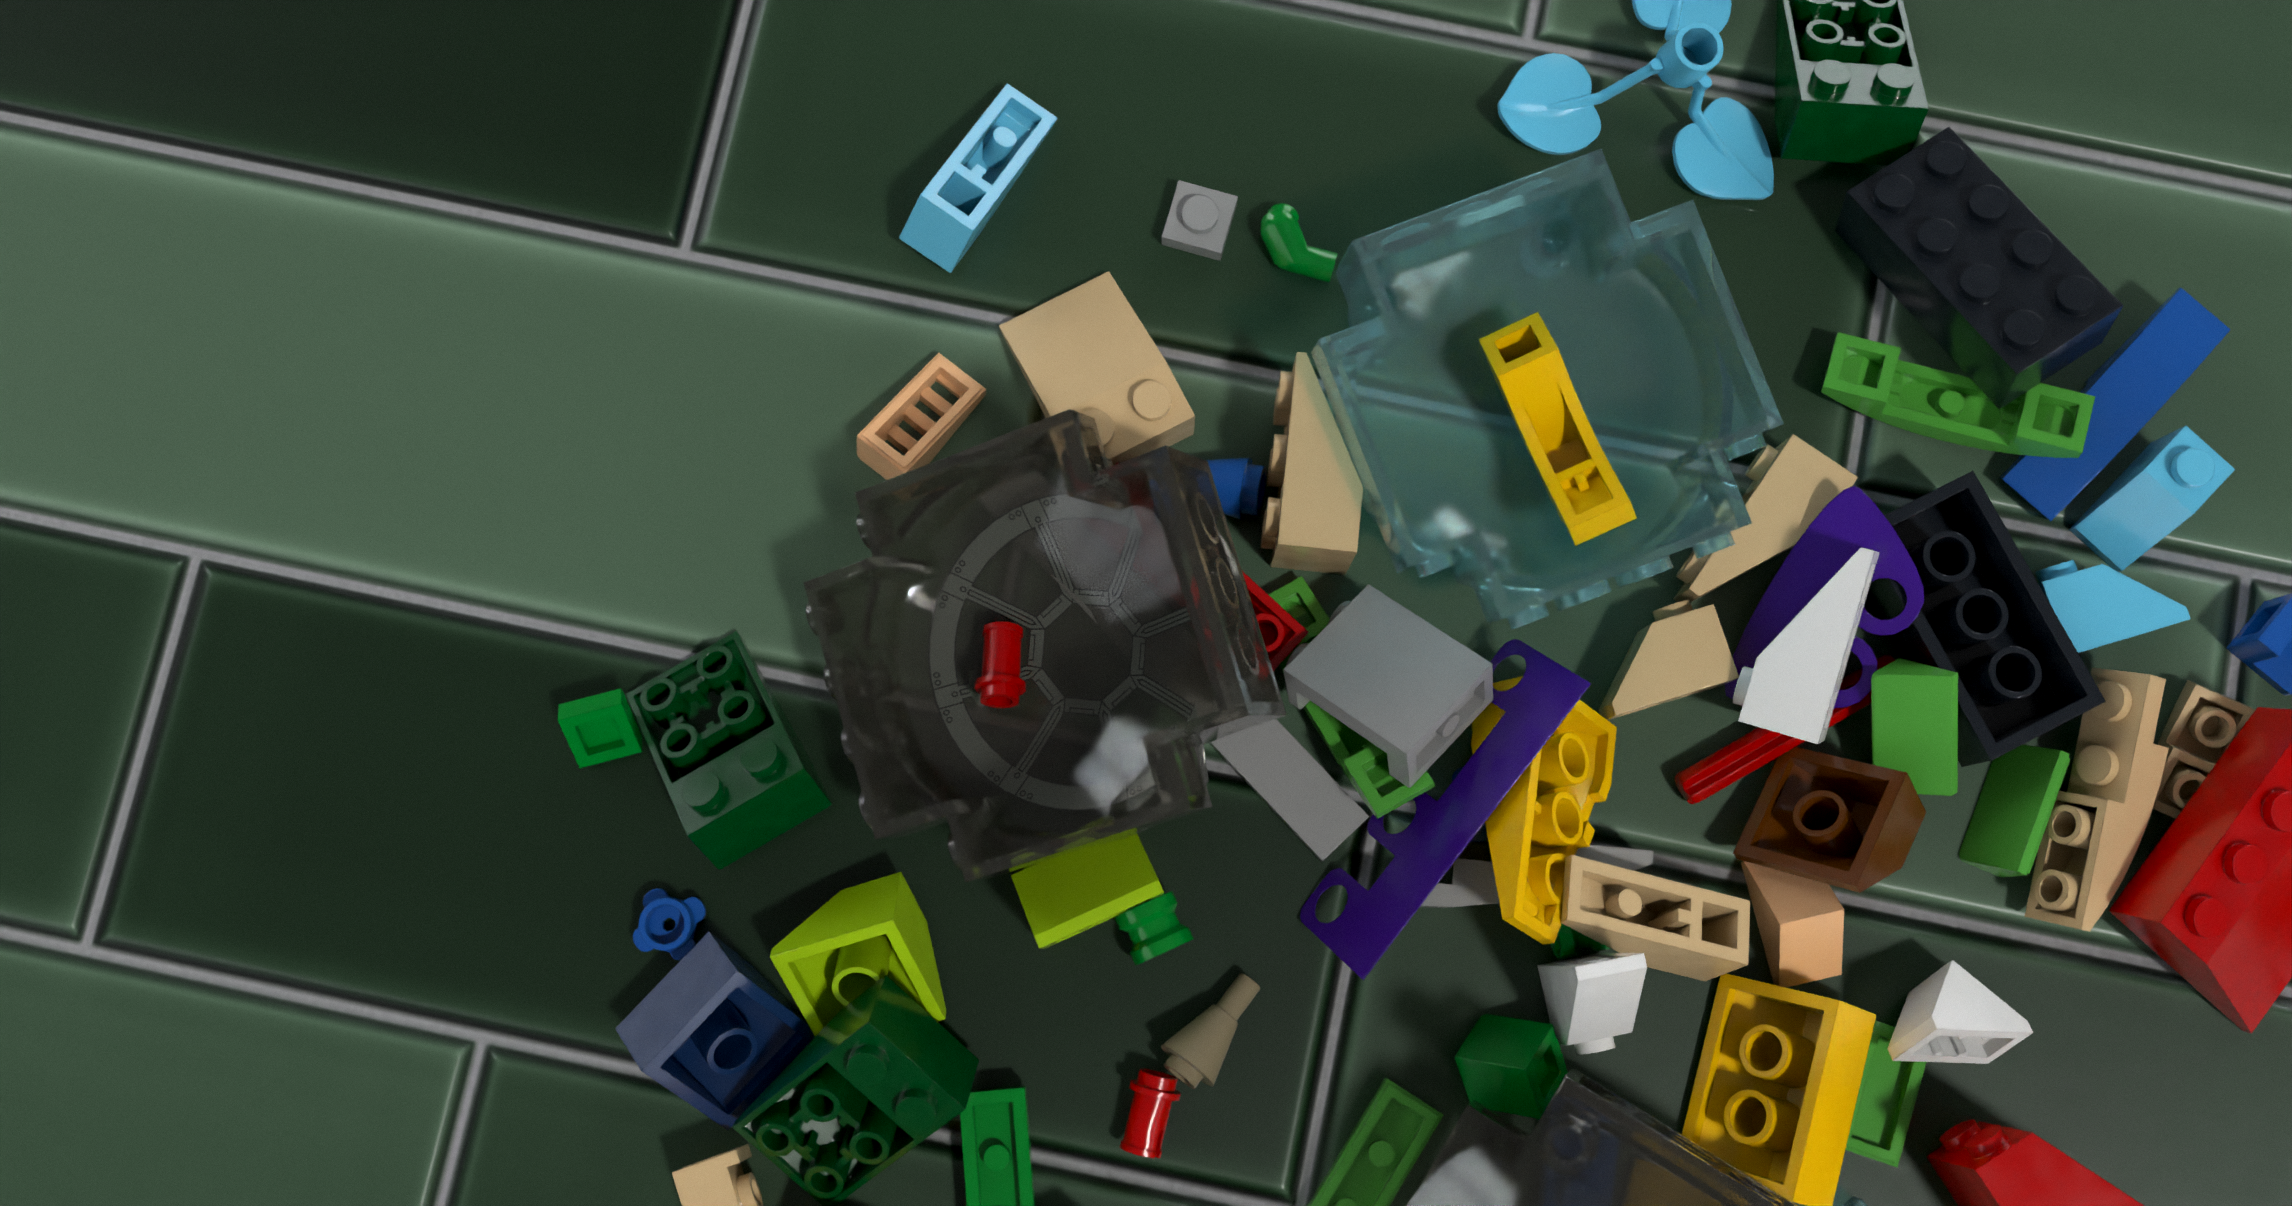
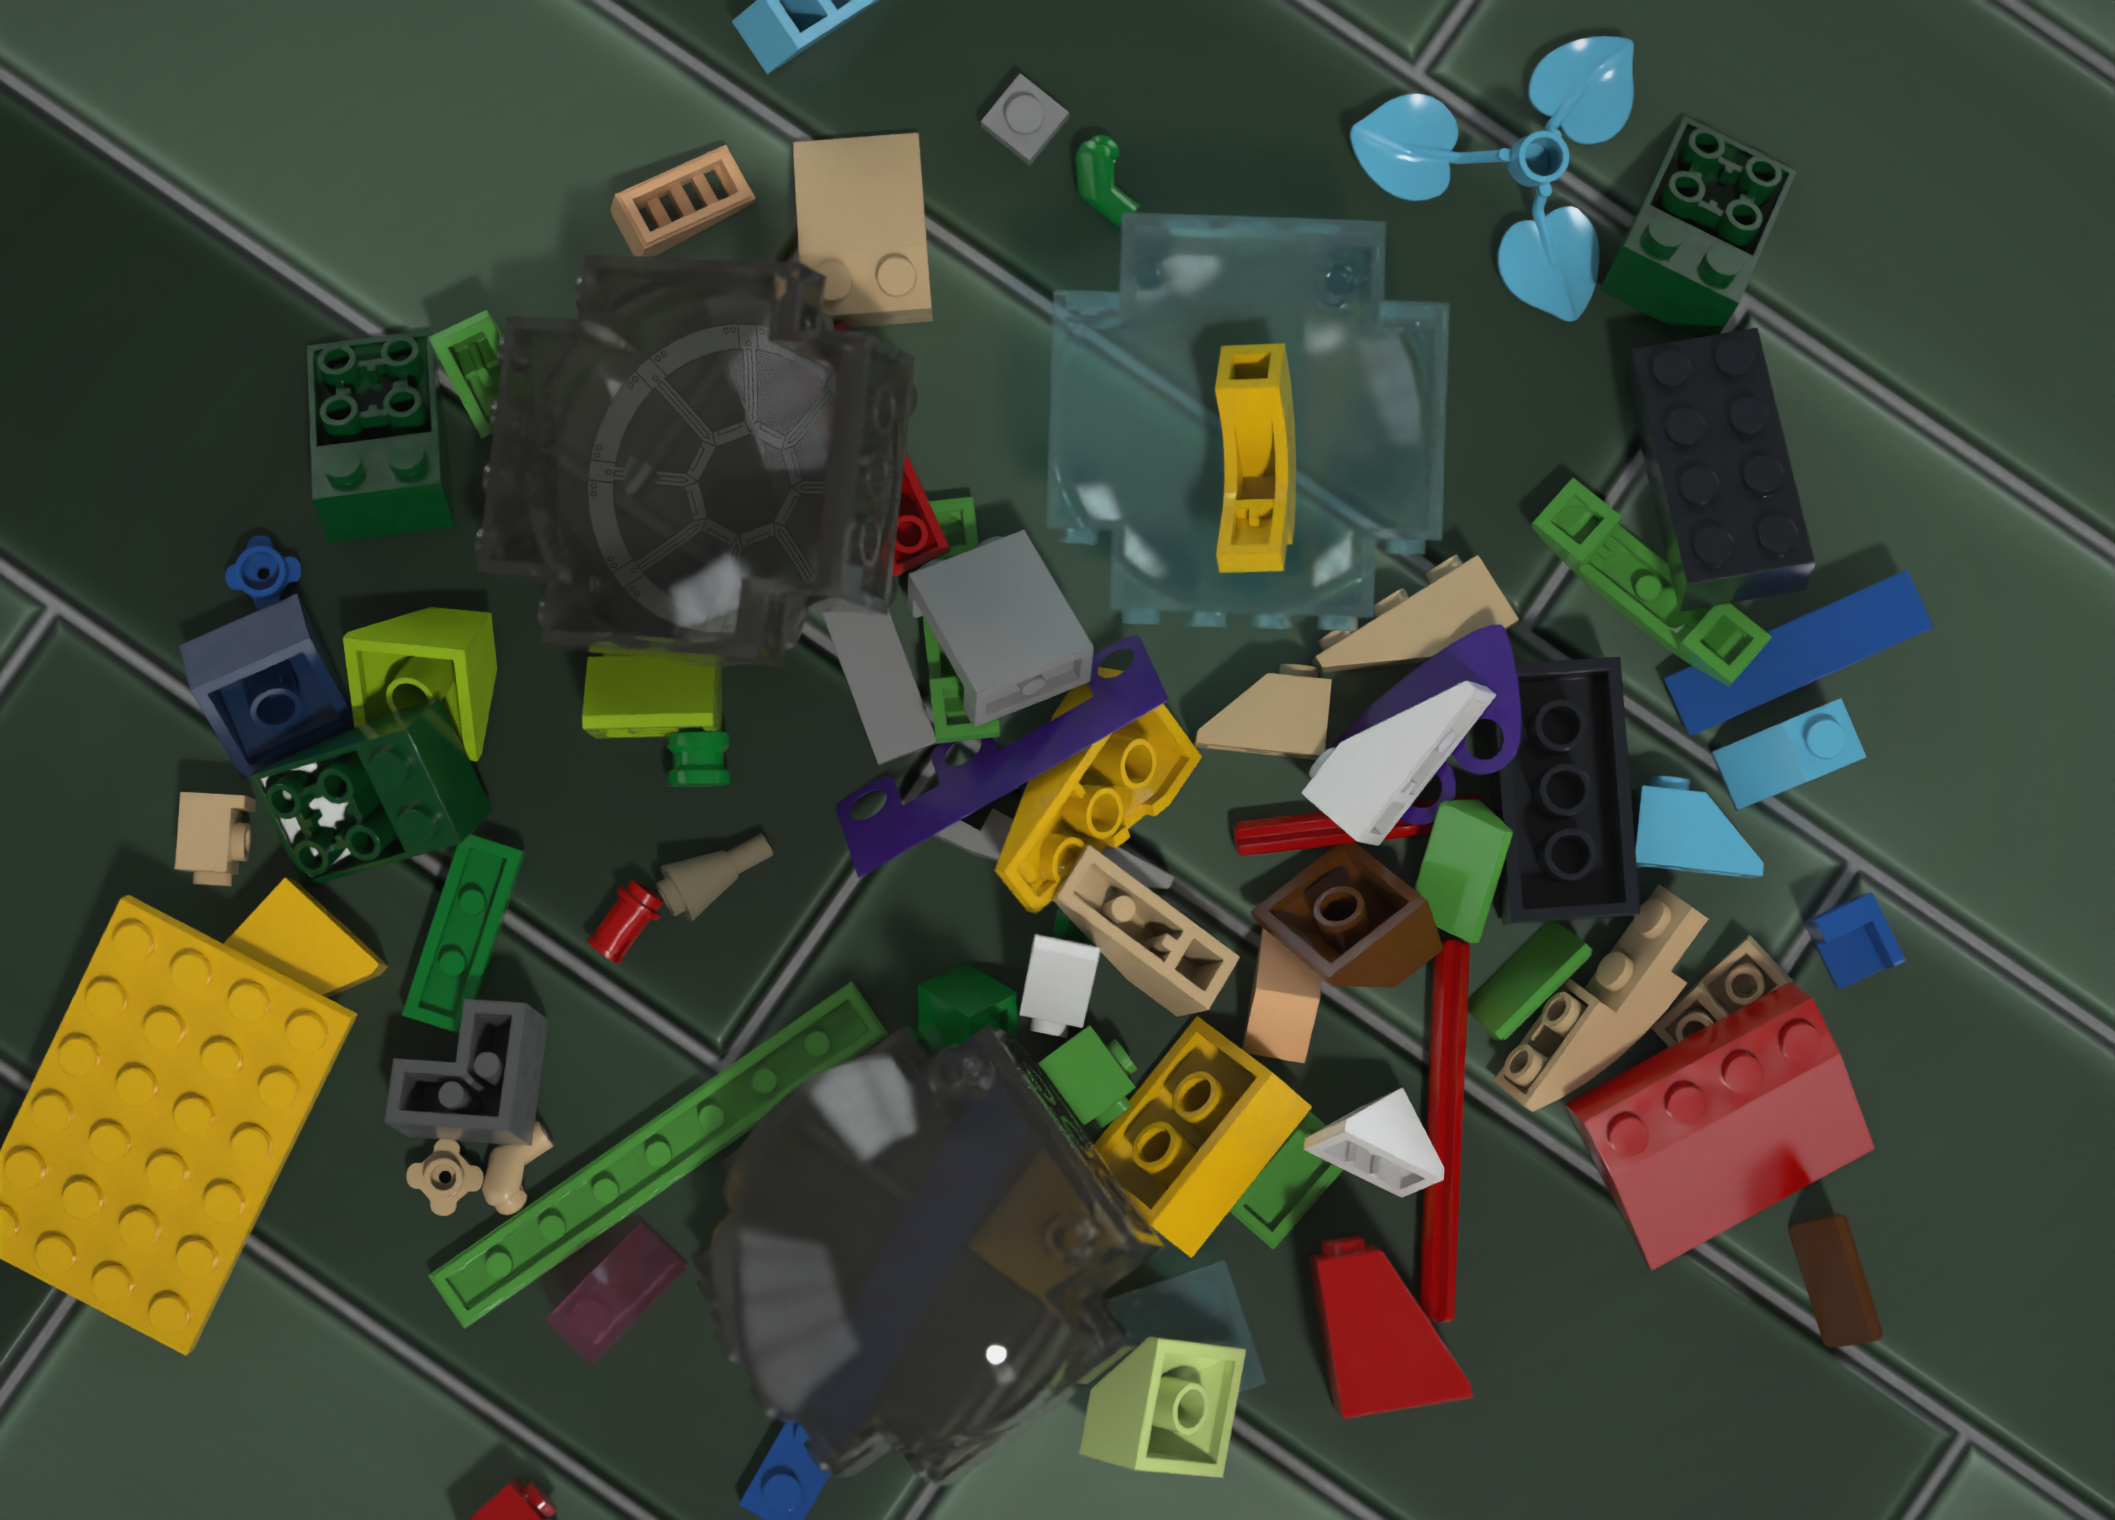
camera: 15 degrees right, 5 degrees up
green plate [558,688,642,768] -> none
red pin [974,622,1026,708] -> none
blue cone [1171,458,1267,520] -> none
tan slope [1261,352,1363,575] -> none
none -> bright green slope [429,310,539,439]
none -> bright green brick [1038,1025,1138,1128]
none -> red axle [1419,939,1470,1323]

